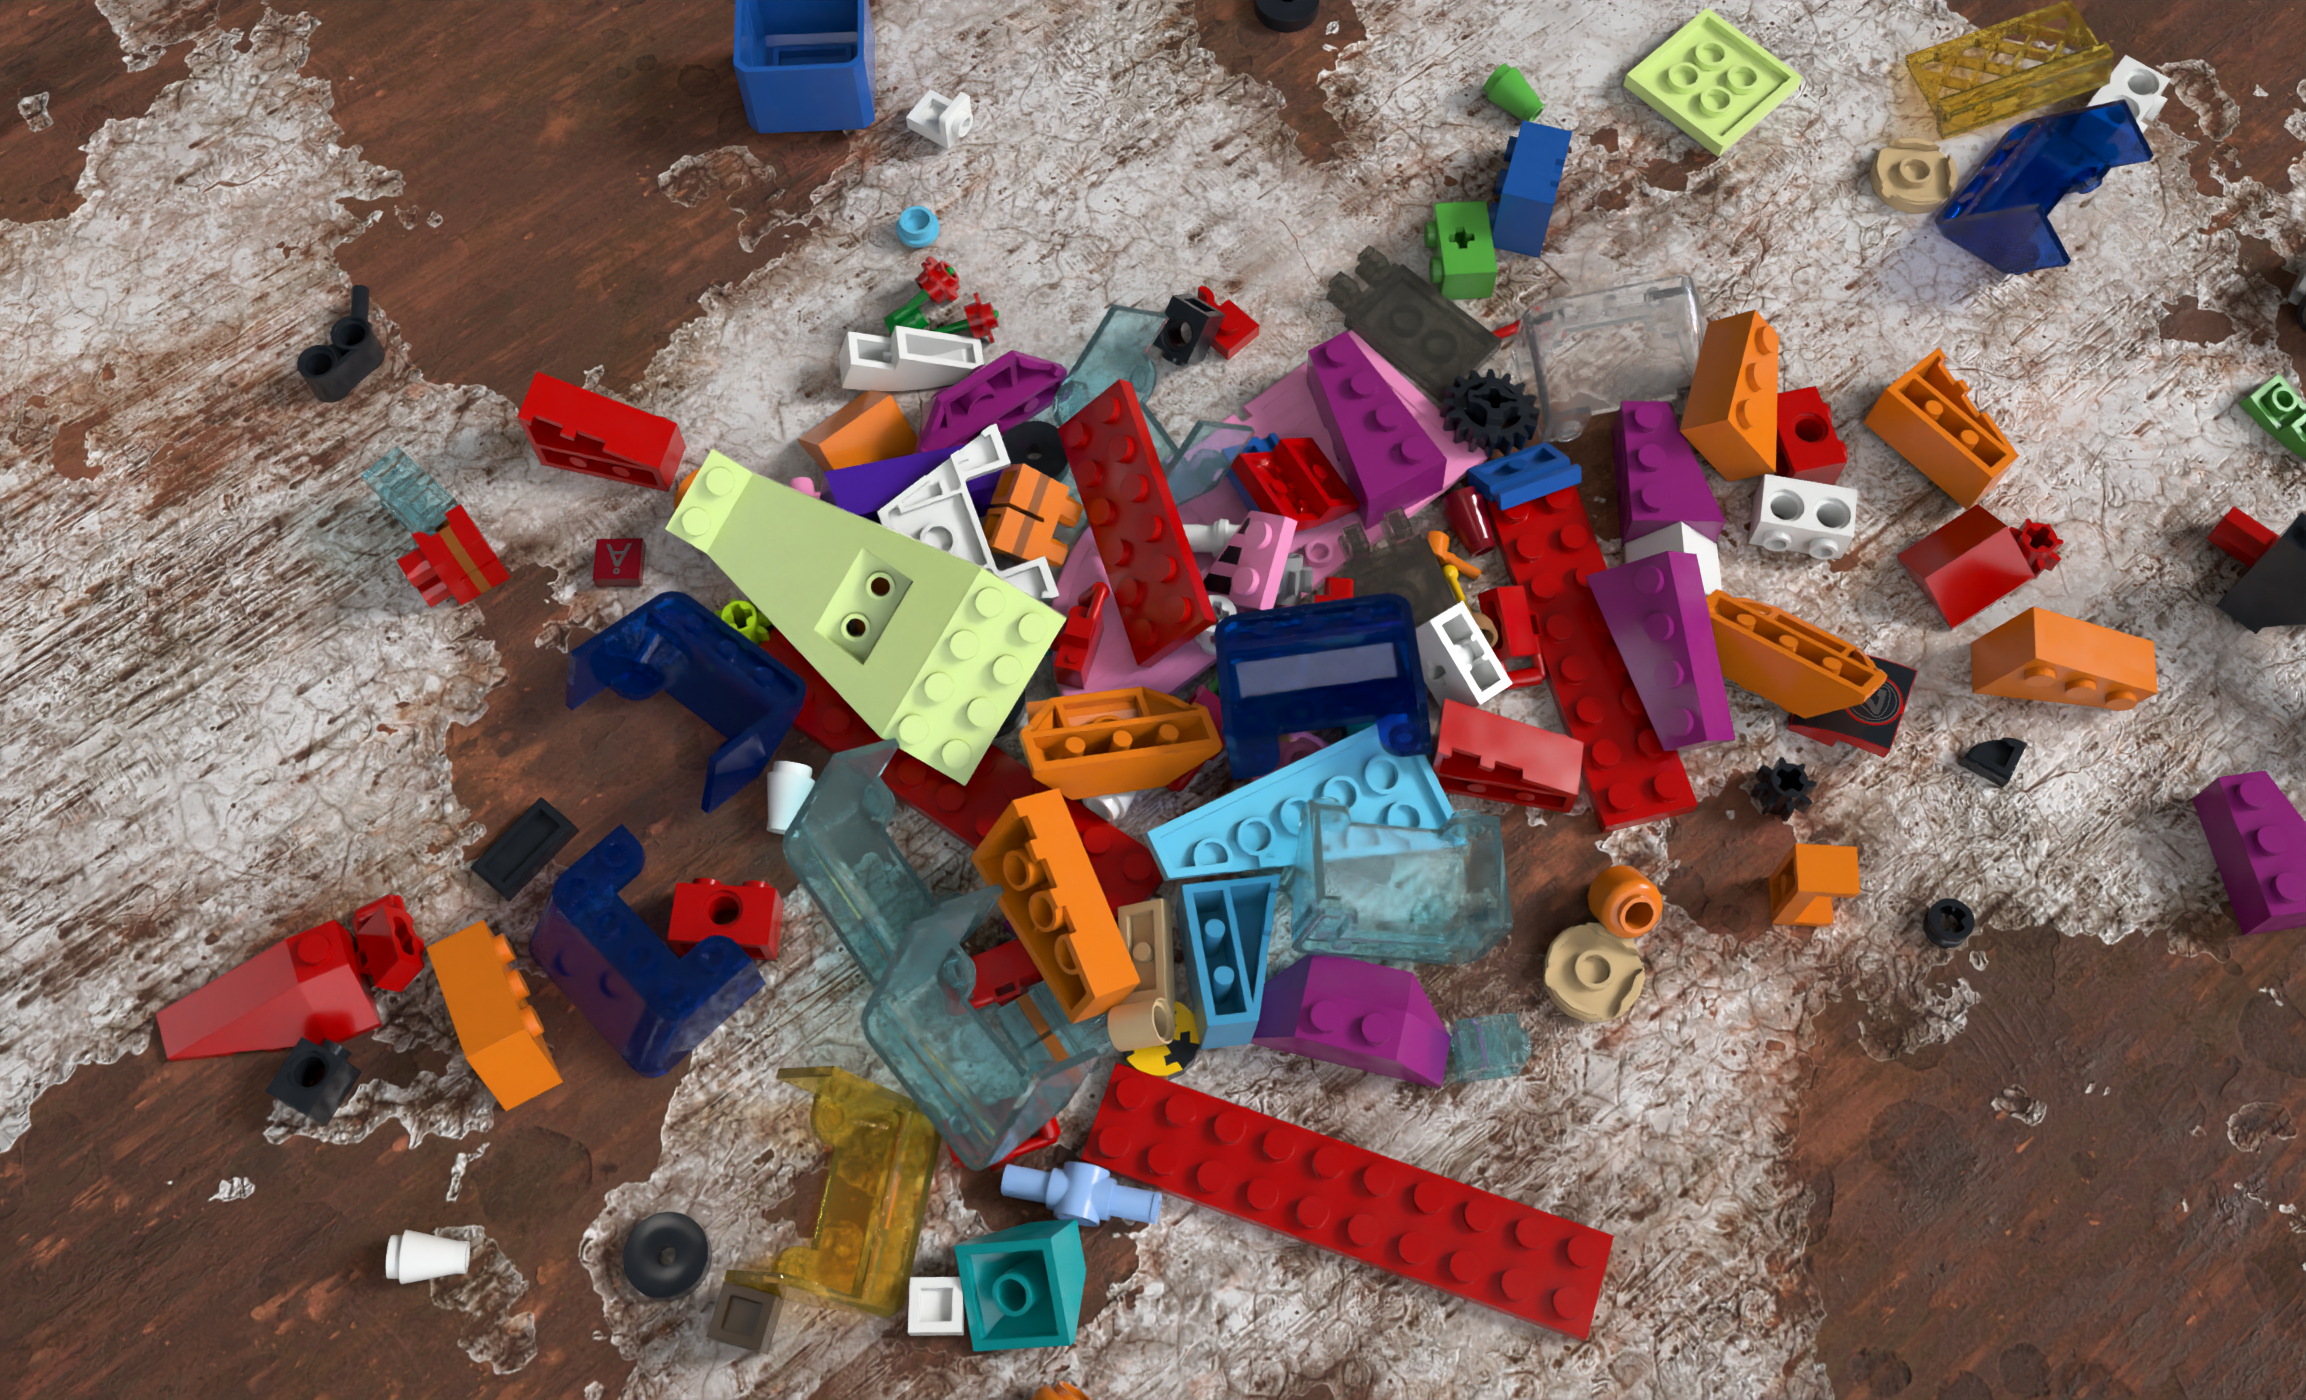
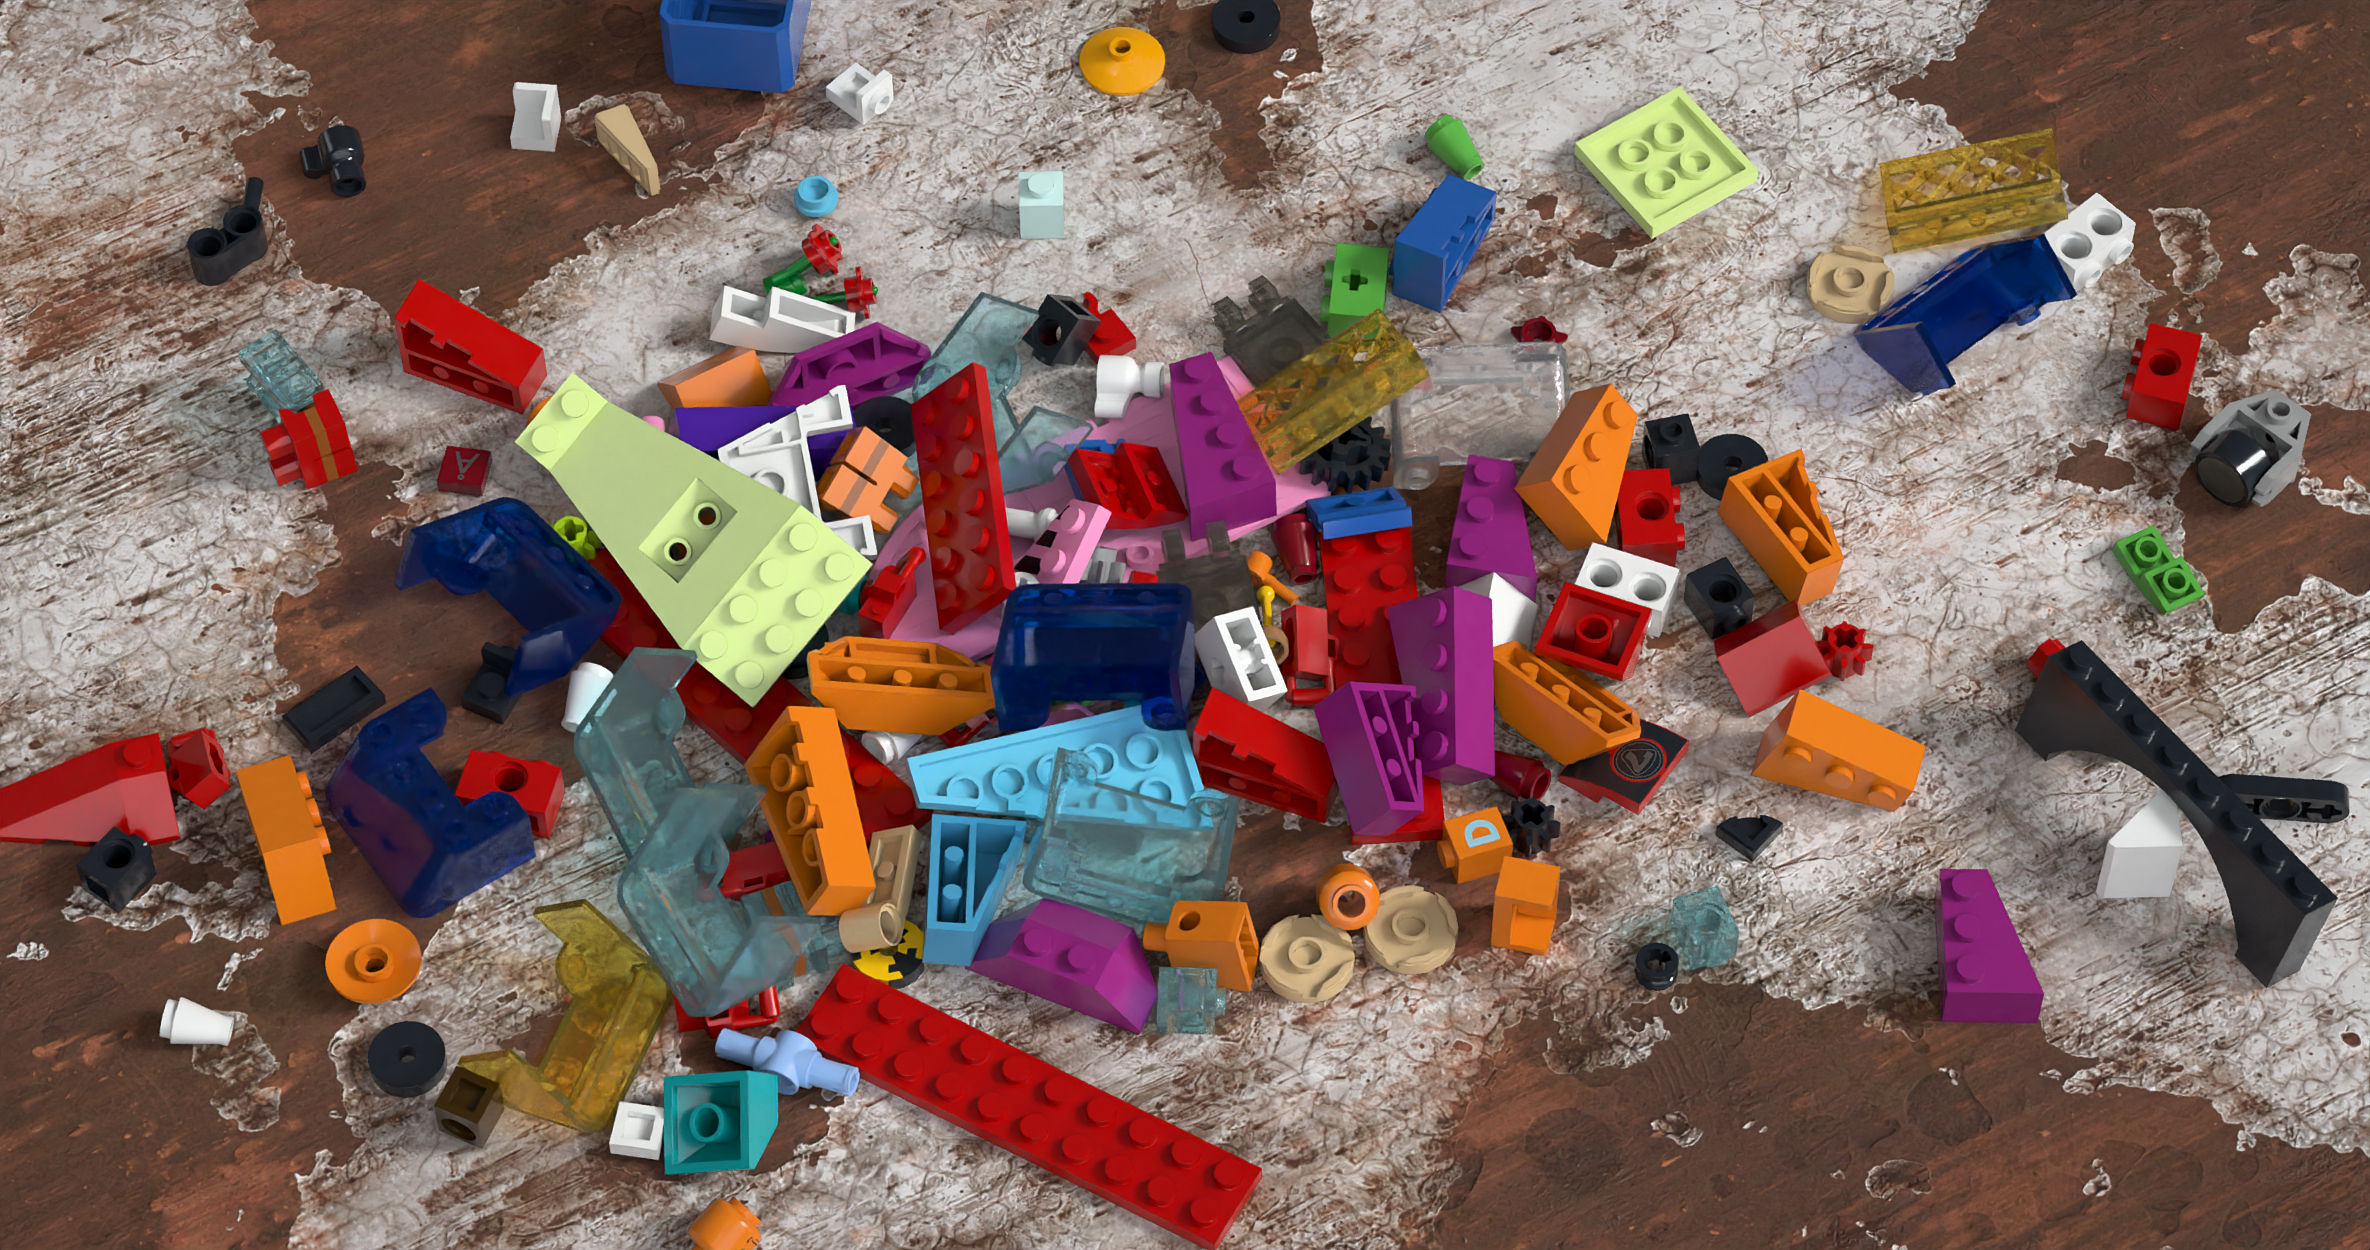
camera: 10 degrees right, 10 degrees down
none -> black piece [299,125,366,198]
none -> orange dish [325,919,422,1004]
none -> black bracket [460,642,530,725]
none -> white panel [510,82,561,152]
none -> tan slope [594,104,660,196]
none -> light aqua brick [1019,171,1064,239]
none -> light orange dish [1079,27,1165,96]
none -> white piece [1095,355,1165,418]
none -> orange torso [1143,900,1261,992]
none -> clear yellow fence [1236,308,1431,475]
none -> magenta wedge [1313,681,1424,836]
none -> tan tile [1363,885,1458,975]
none -> orange brick [1437,806,1513,884]
none -> dark red cone [1488,749,1551,802]
none -> dark red plate [1511,316,1568,364]
none -> red slope [1534,582,1653,682]
none -> black brick [1641,413,1701,486]
none -> clear light blue brick [1670,885,1739,970]
none -> black brick [1684,557,1755,640]
none -> black piece [1697,434,1769,501]
none -> red brick [2121,323,2203,431]

